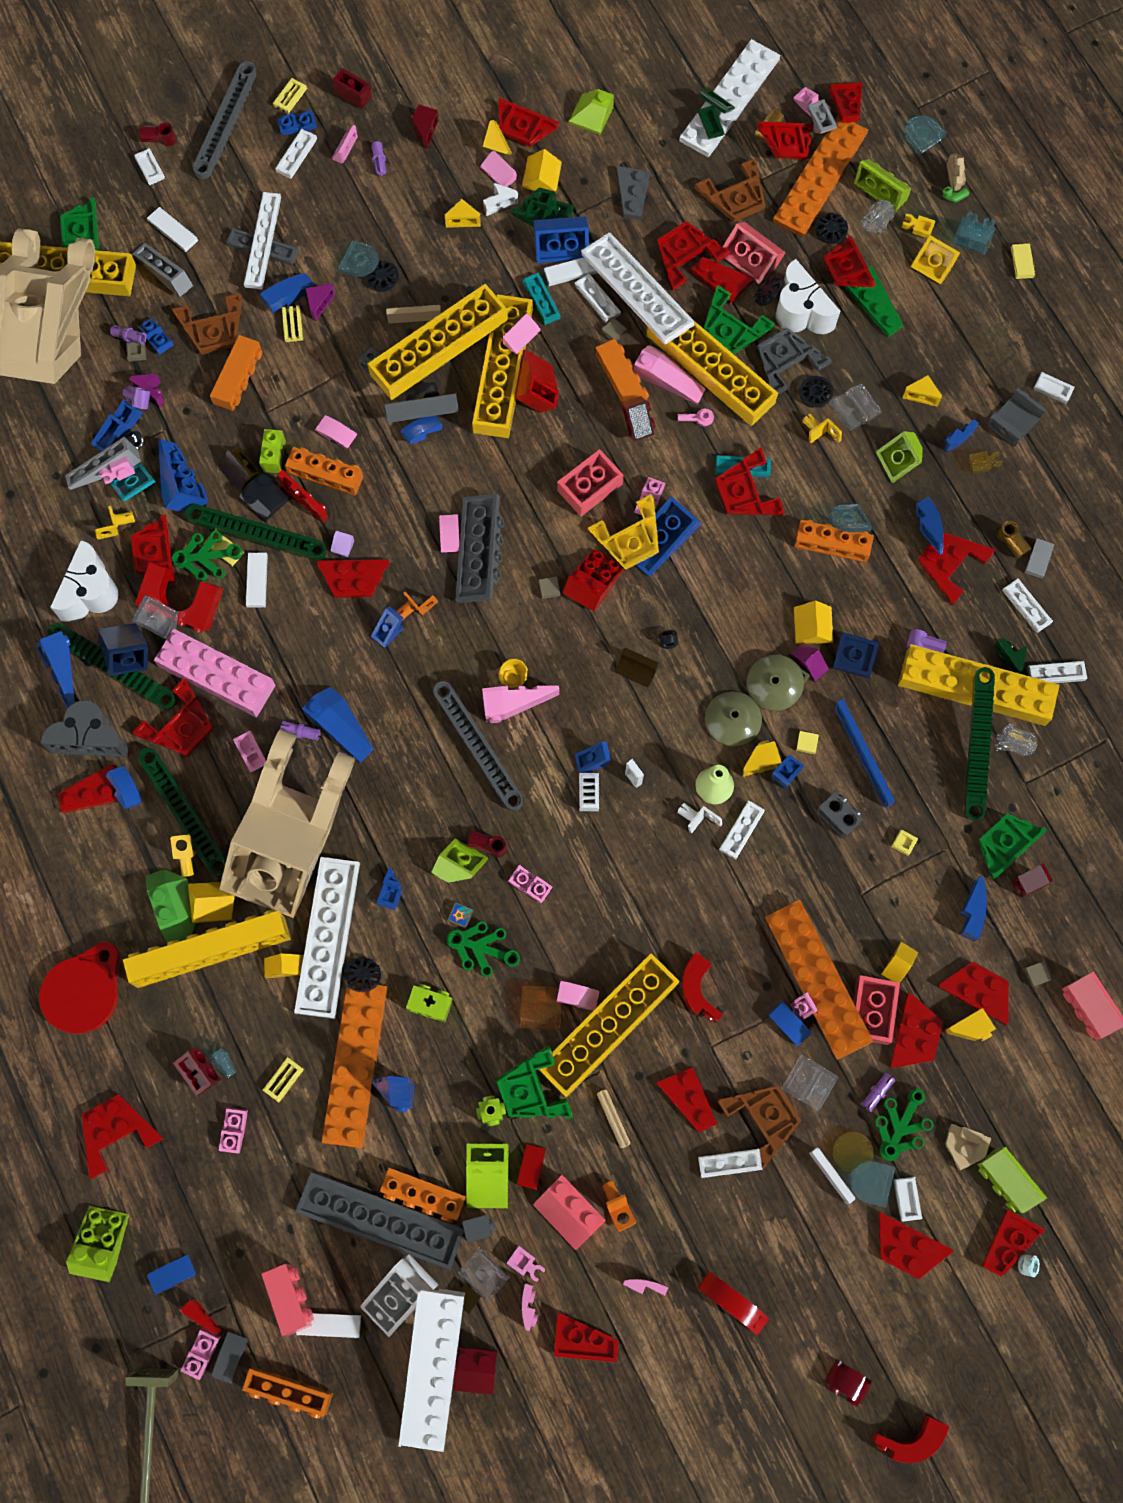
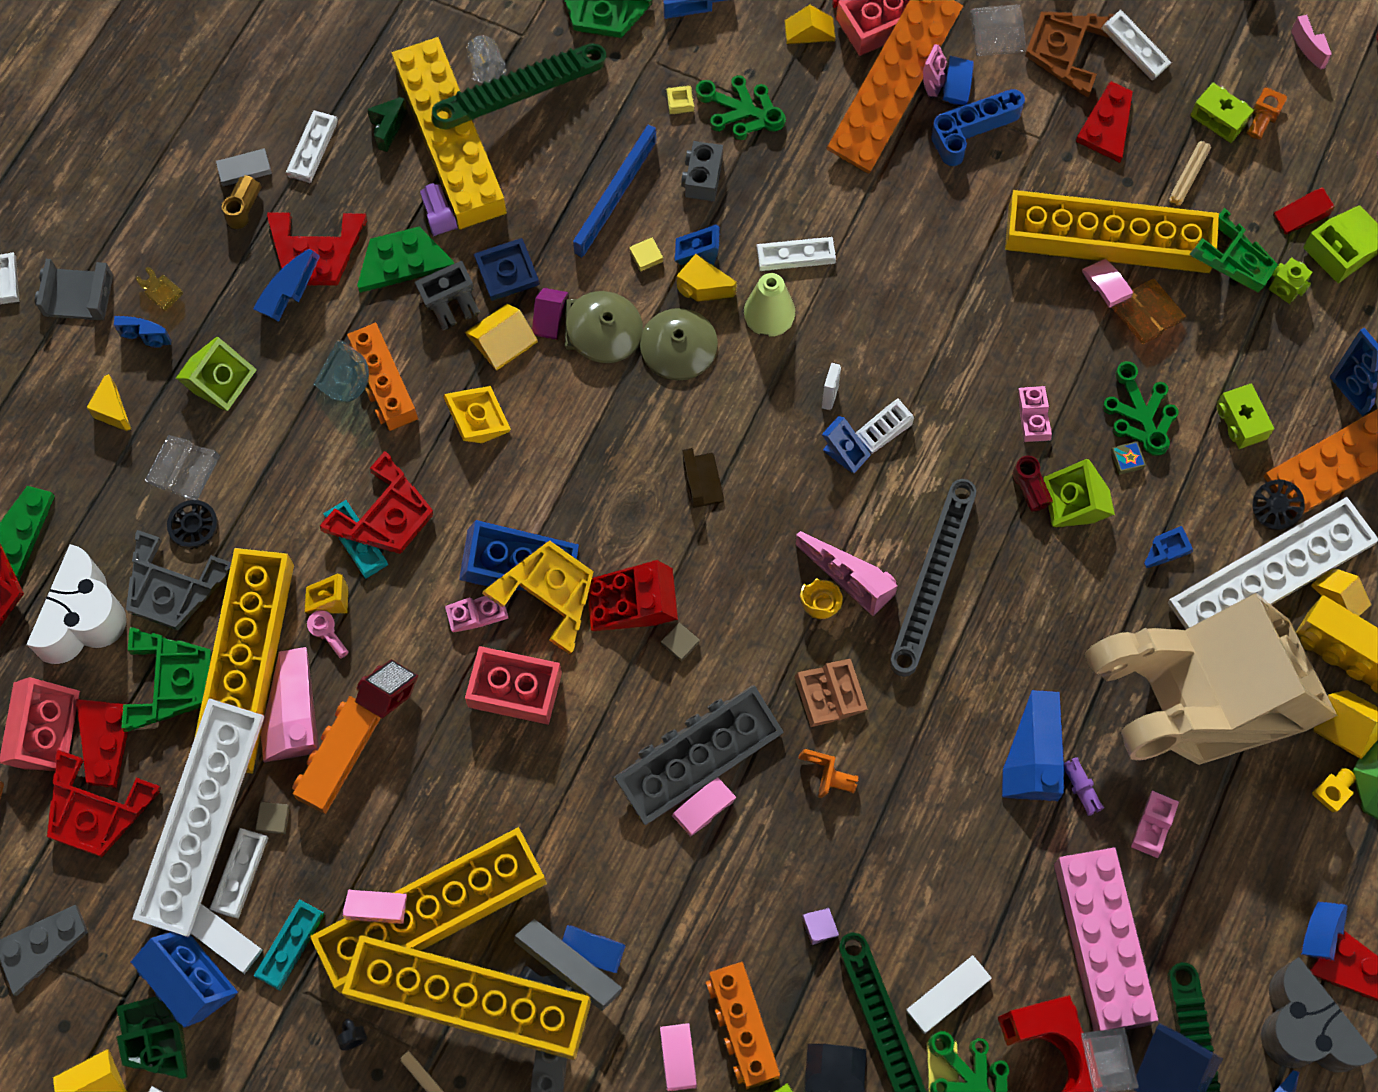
camera: 125 degrees left, 5 degrees down
red wing [132,678,214,757] -> none
dark green gear [138,748,226,877] -> none
red wing [277,469,328,523] -> none
red wing [317,560,389,598] -> none
blue slope [371,606,404,648] -> none
red slope [515,349,559,413] -> none
coral slope [533,1175,606,1250] -> none
black tile [659,630,679,649] -> none
white bracket [677,803,722,833] -> none
red arch [681,952,723,1023] -> none
black wheel [754,276,783,306] -> none
yellow bracket [802,414,842,443] -> none
white tile [1027,661,1087,683] -> none
none -> yellow slope [304,574,348,614]
none -> green wing [357,226,454,293]
none -> dark grey brick [415,261,481,330]
none -> yellow slope [443,386,511,443]
none -> green plant [696,75,786,140]
none -> nougat slope [794,659,868,727]
none -> blue beam [931,89,1025,166]
none -> lime brick [1190,83,1254,143]

